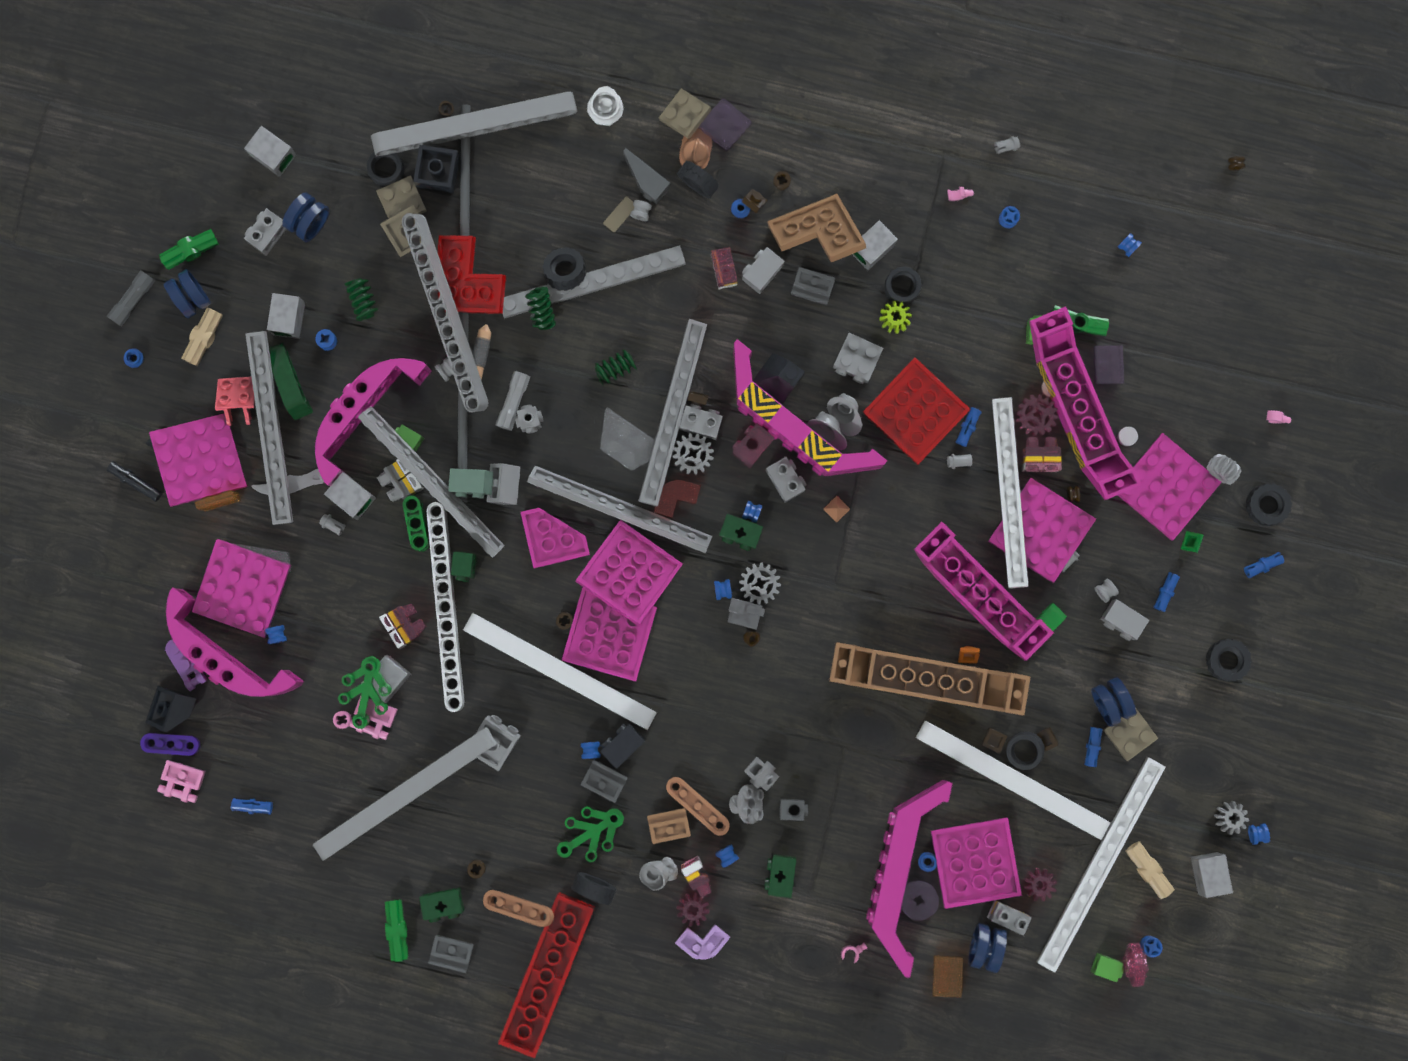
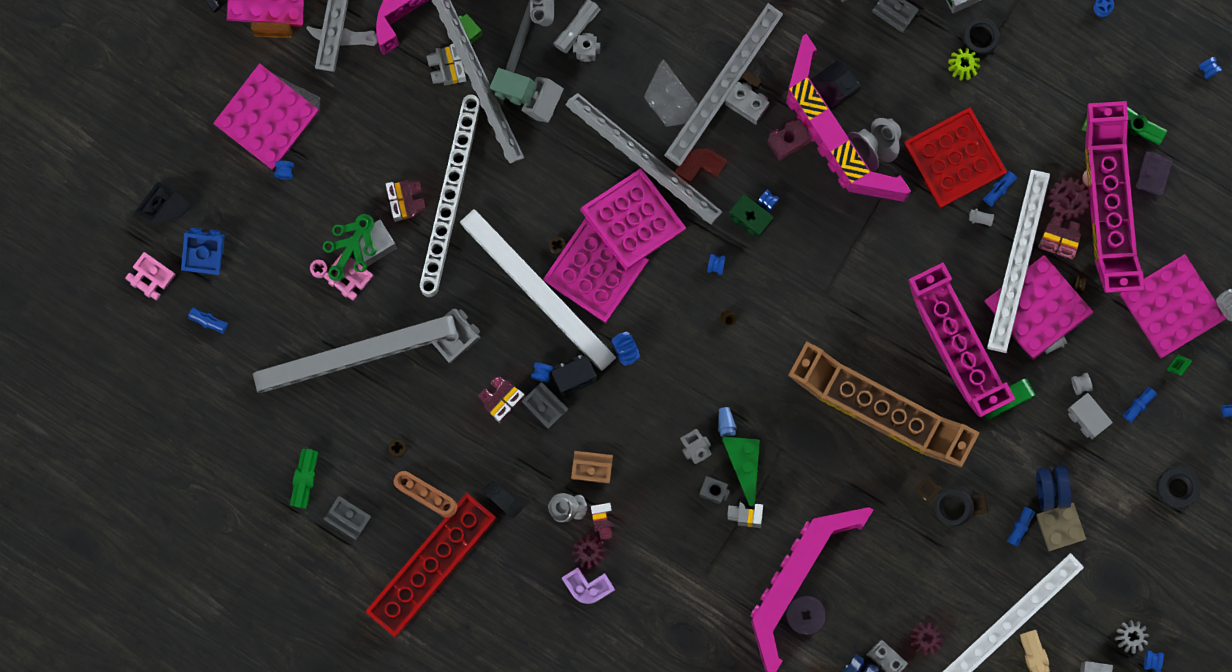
camera: 25 degrees right, 5 degrees down
dark purple plate [140,733,200,756] -> none
medium lavender plate [165,639,207,691] -> none
dark pink slope [166,588,304,696] -> none
light grey pin [319,514,346,536] -> none
flat silver piece [324,472,376,520] -> none
green beam [403,496,430,552] -> none
dark green brick [419,887,464,923] -> none
dark green brick [451,552,477,582] -> none
dark pink plate [521,508,590,568] -> none
green plant [557,806,624,862] -> none
dark green piece [595,350,637,386] -> none
nougat plate [666,777,730,835] -> none
light grey gear [672,433,714,475] -> none
blue wheel [715,844,739,868] -> none
flat silver piece [728,598,765,630] -> none
light grey plate [729,784,764,824] -> none
light grey gear [739,563,781,605] -> none
dark green brick [764,854,796,898] -> none
light grey brick [766,457,806,503] -> none
nougat slope [823,496,850,523] -> none
light grey plate [833,333,883,384] -> none
bright pink piece [841,943,867,963] -> none
white beam [916,721,1110,840] -> none
blue plate [918,852,937,872] -> none
dark pink plate [930,817,1022,909] -> none
orange slope [958,646,980,663] -> none
white tile [1117,427,1138,446] -> none
none -> blue plate [181,227,225,275]
none -> clear pink hips [478,376,525,423]
none -> blue gear [611,332,640,366]
none -> medium blue cone [718,407,737,437]
none -> green wing [722,437,760,507]
none -> light grey hips [727,502,763,528]

